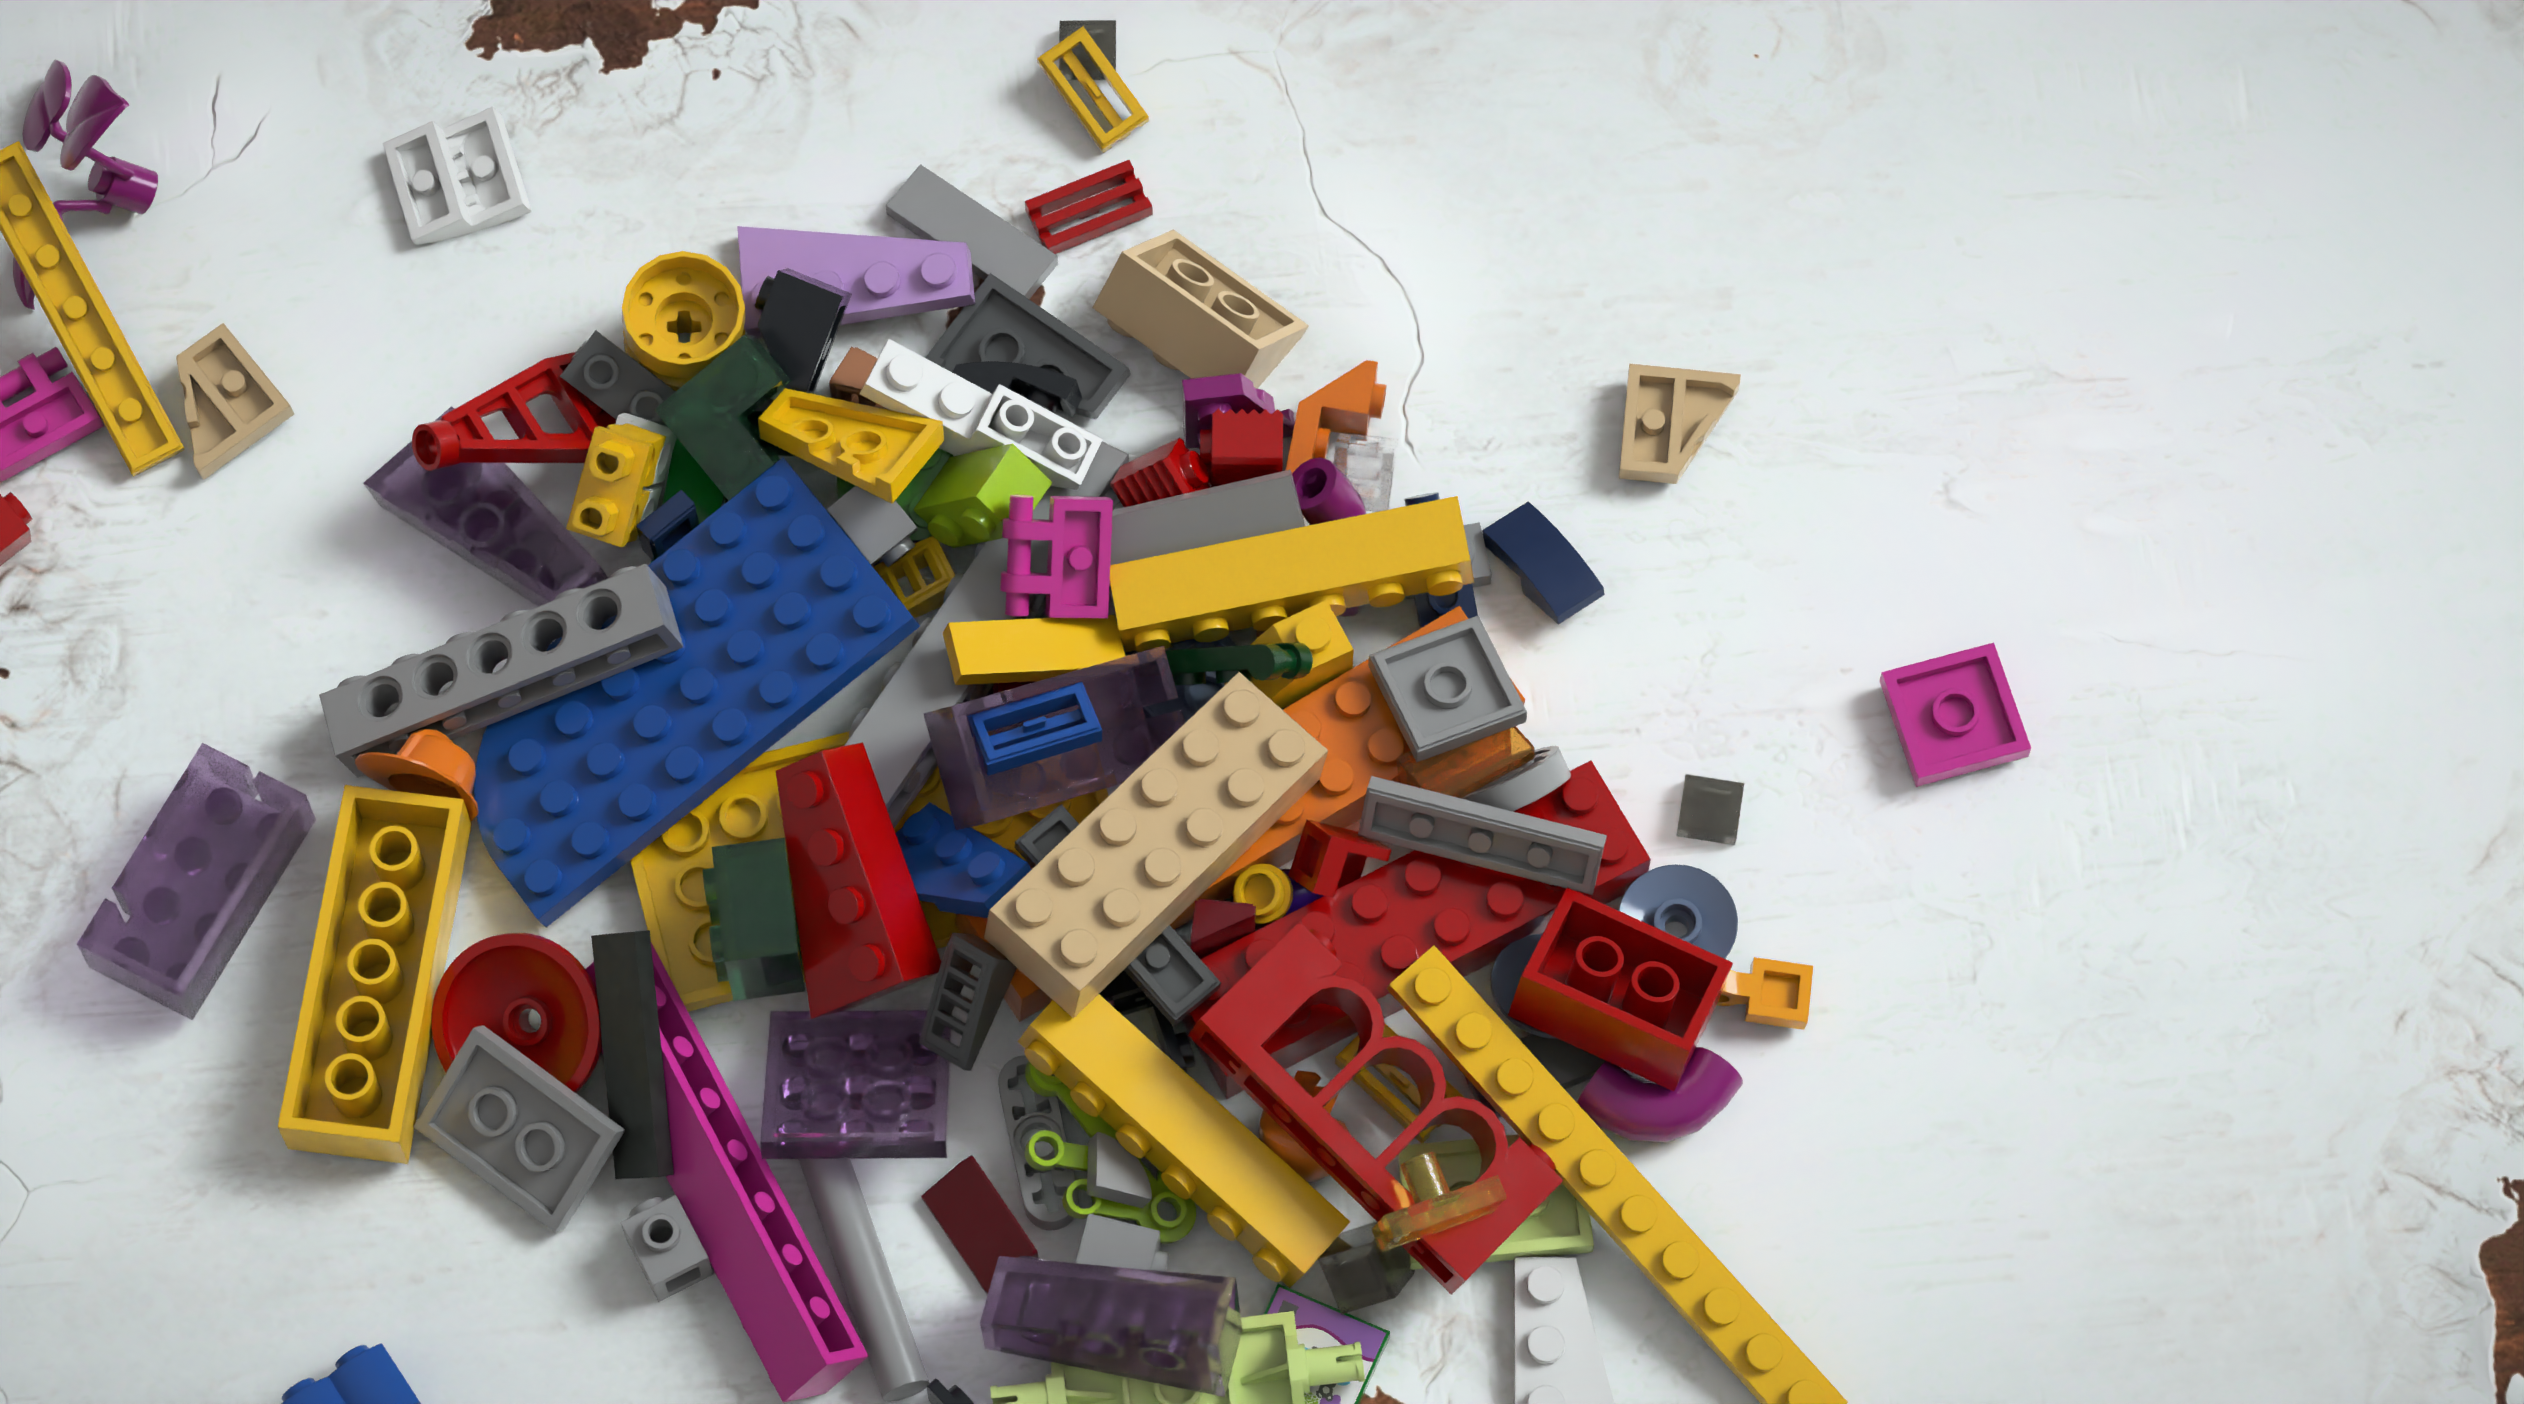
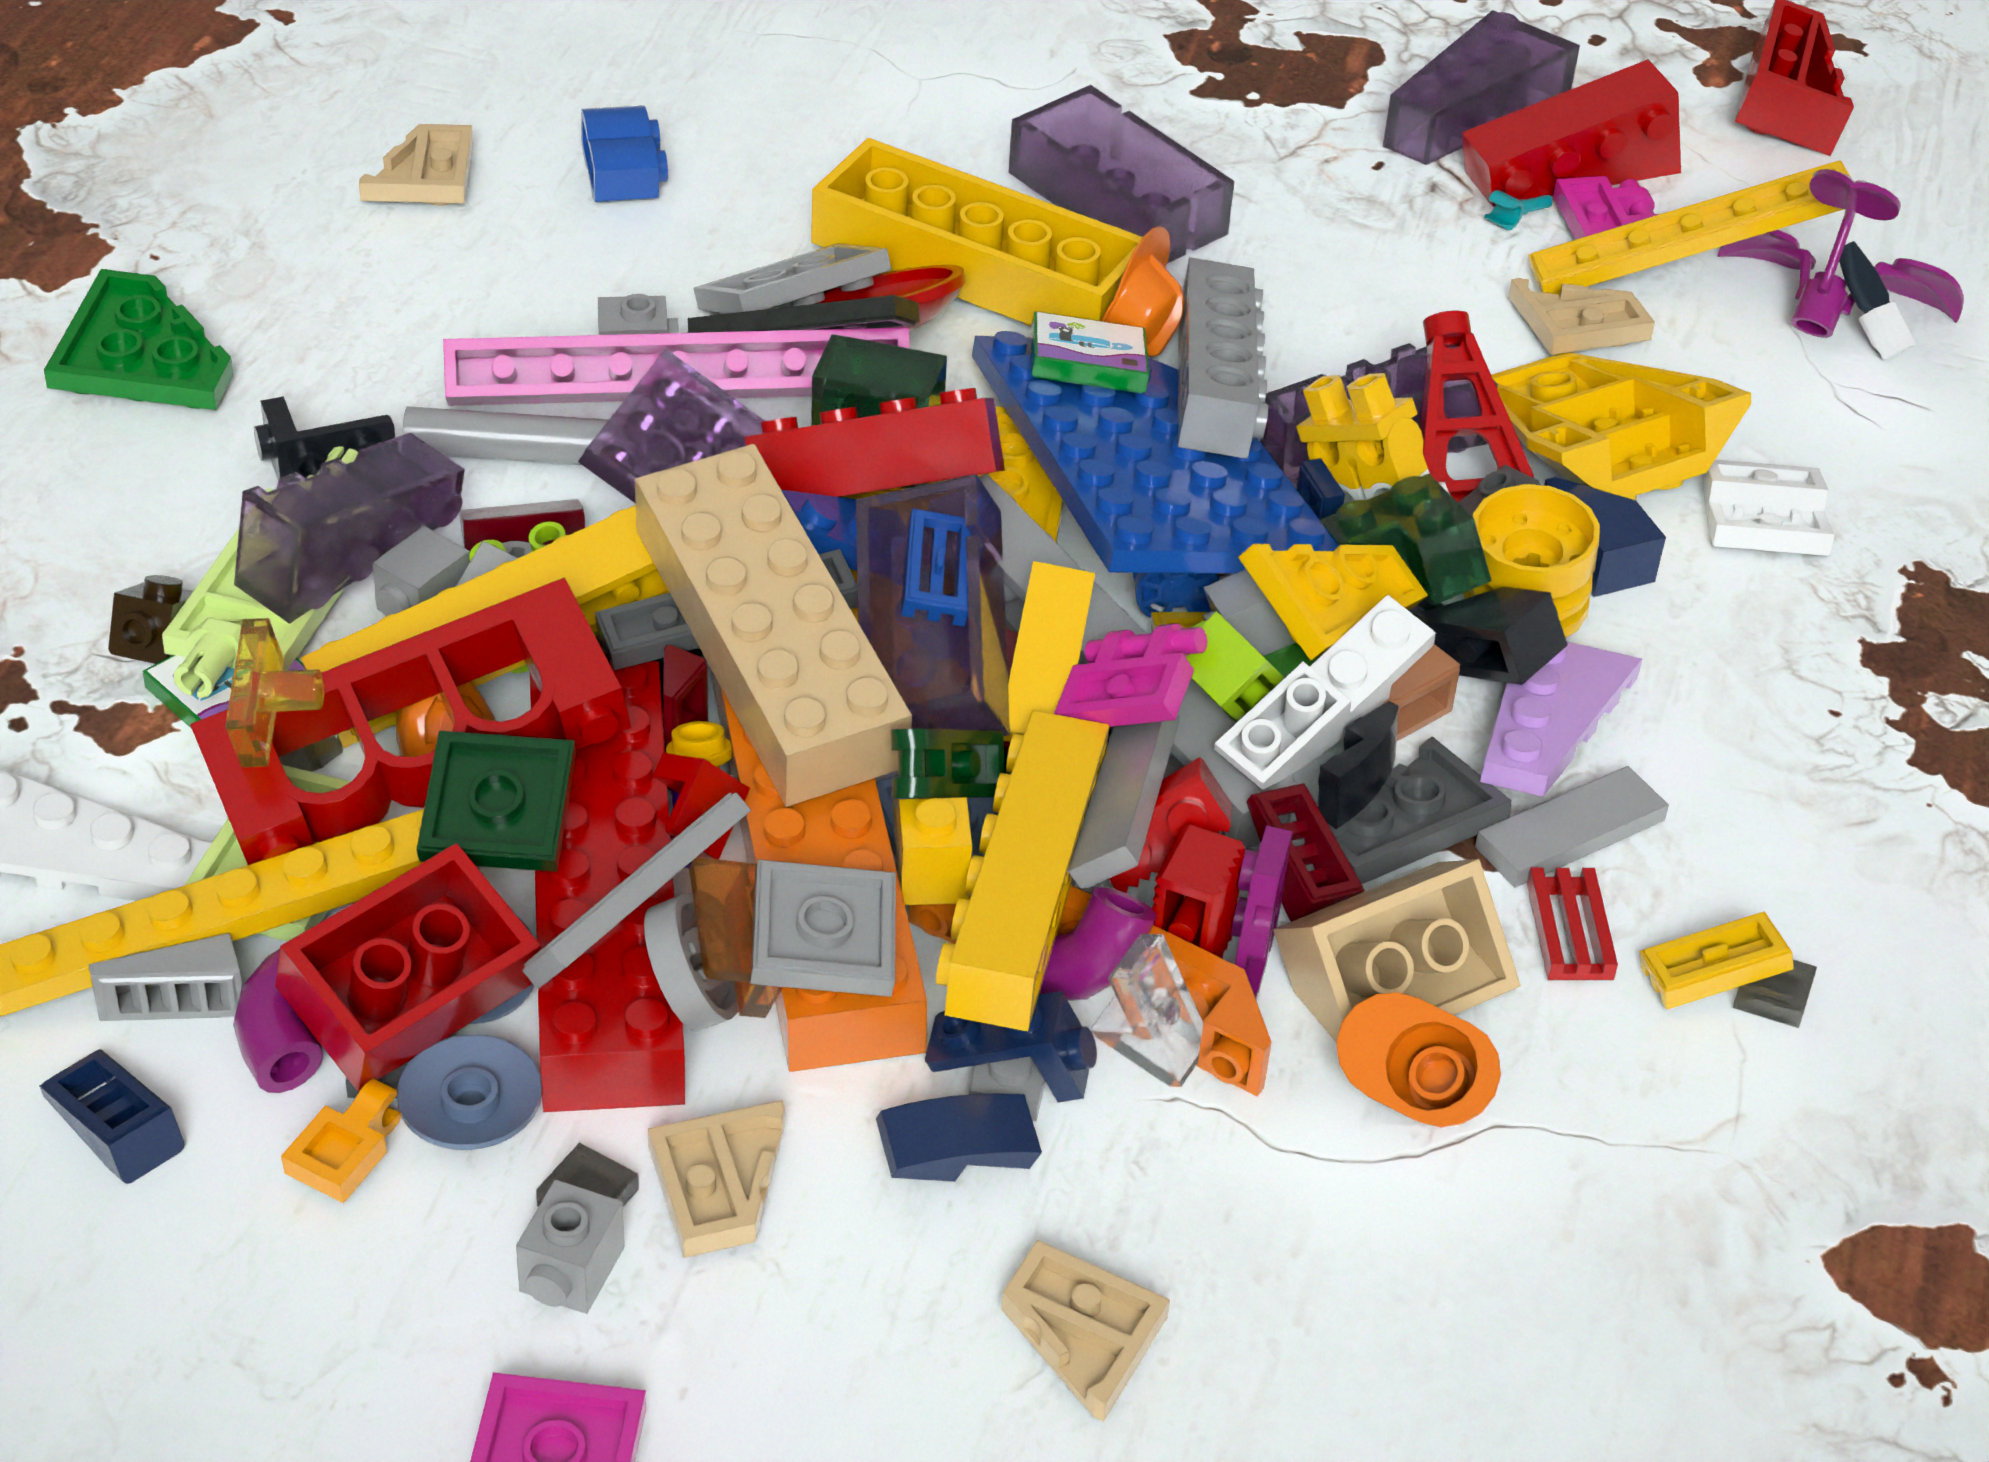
camera: 110 degrees right, 25 degrees down
none -> dark blue slope [39,1049,185,1184]
none -> light grey slope [88,933,242,1021]
none -> dark green tile [416,731,577,872]
none -> light grey brick [516,1180,624,1314]
none -> tan wing [648,1100,785,1258]
none -> tile [1031,311,1150,393]
none -> dark red slope [1246,783,1365,922]
none -> orange piece [1336,992,1501,1128]
none -> teal hand [1484,190,1553,230]
none -> yellow wedge [1491,352,1751,500]
none -> dark blue slope [1544,477,1666,597]
none -> piece [1839,241,1916,360]

